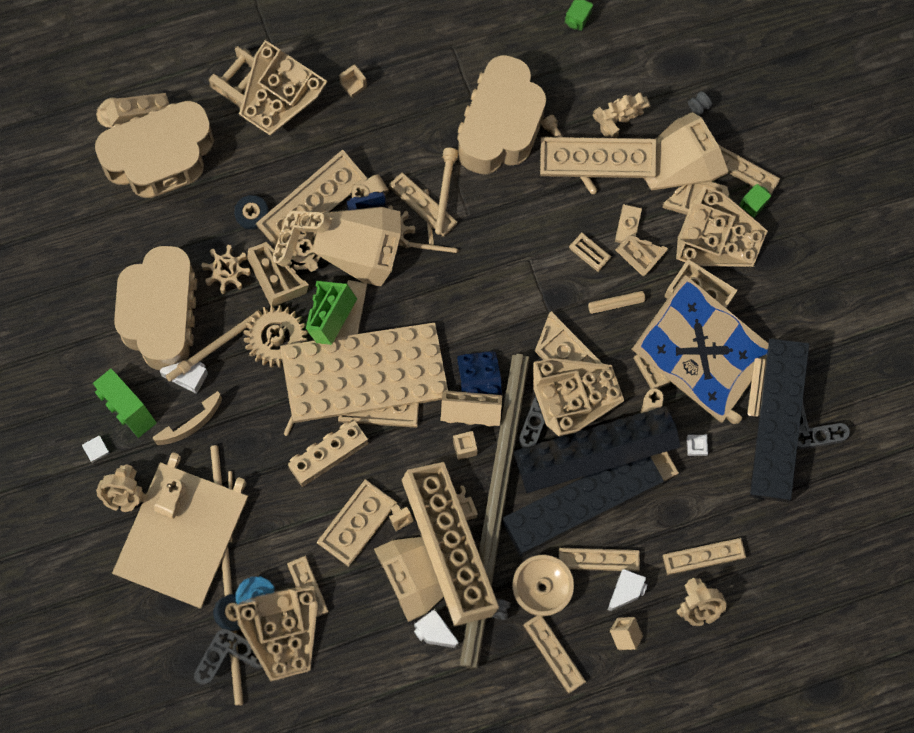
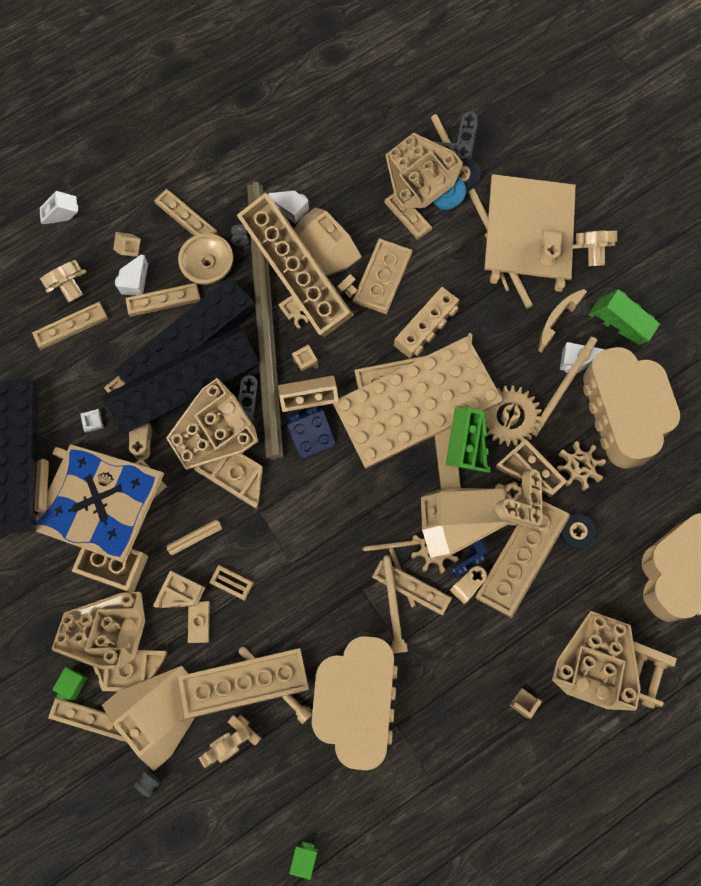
camera: 170 degrees right, 0 degrees up
white tile [82,435,110,463] -> none
none -> white slope [40,191,78,224]

